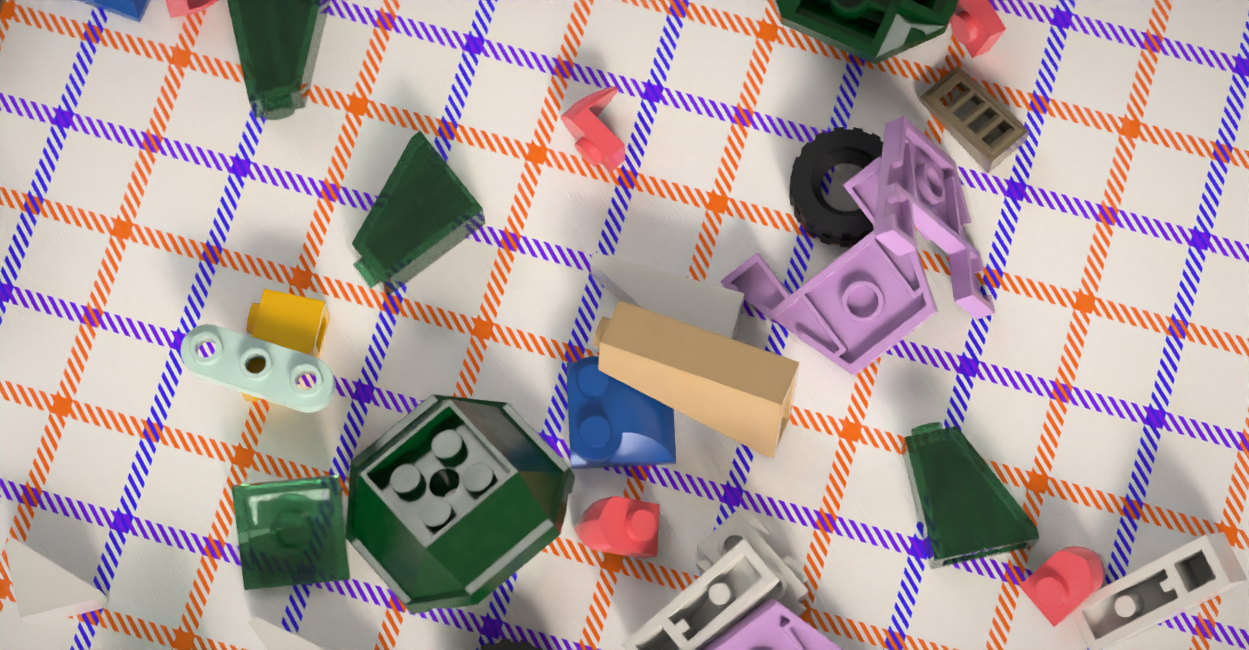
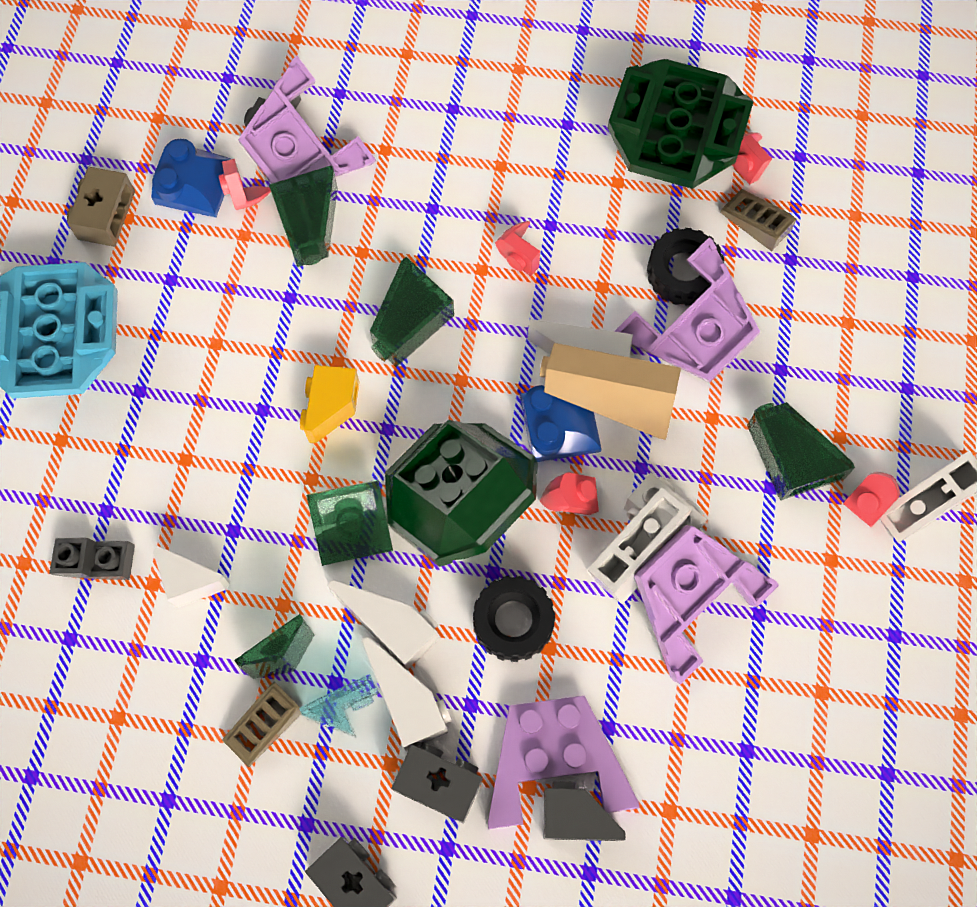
camera: 10 degrees left, 5 degrees down
light aqua plate [181,324,336,413] -> none
lavender wing [873,116,995,320] -> none

